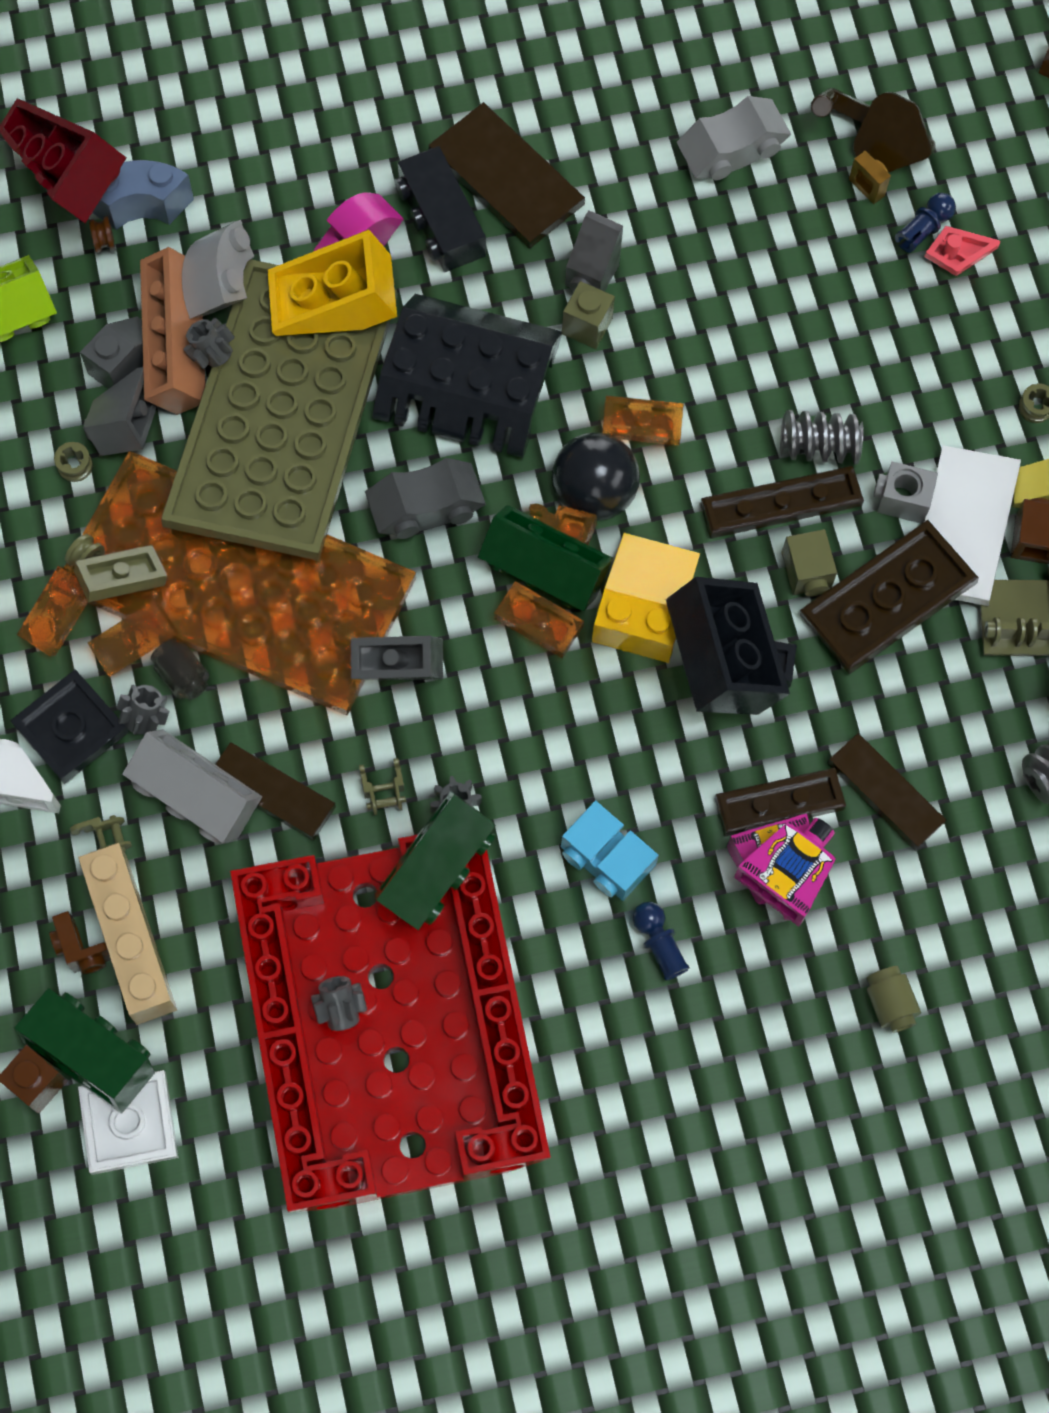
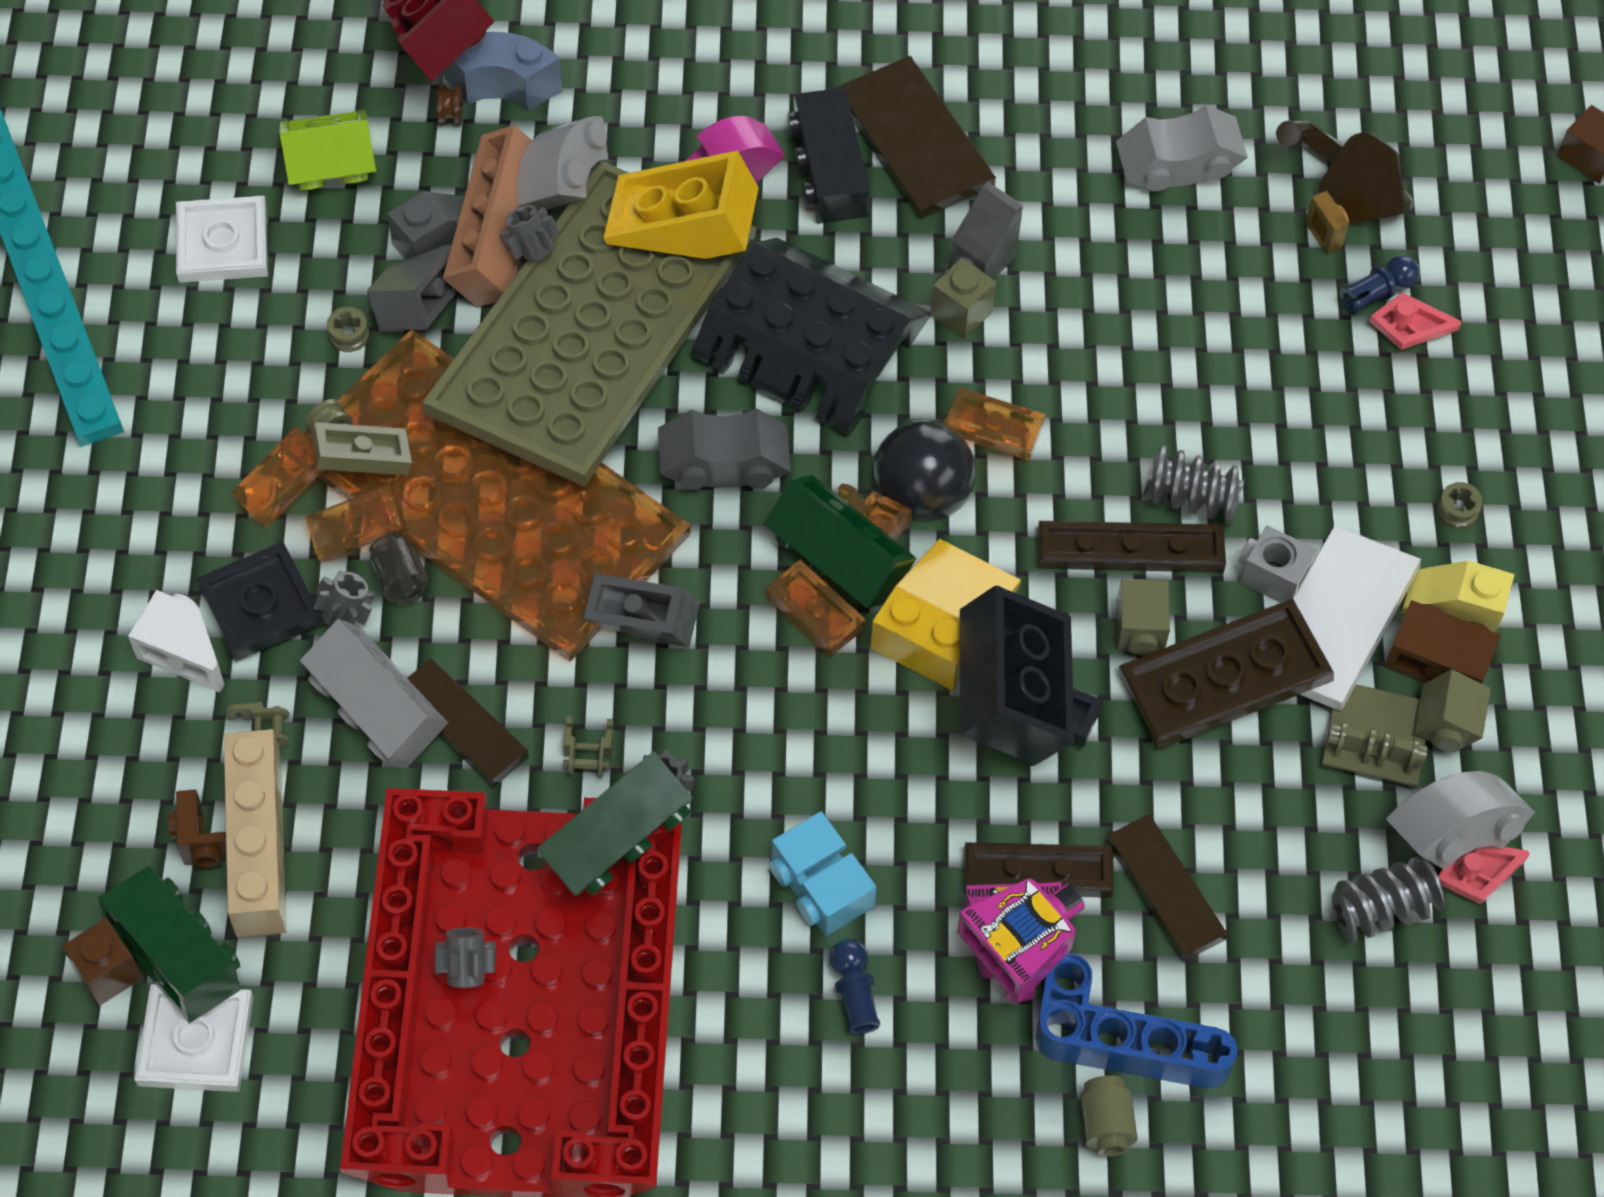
camera: 15 degrees right, 10 degrees down
none -> blue beam [1035,953,1237,1088]

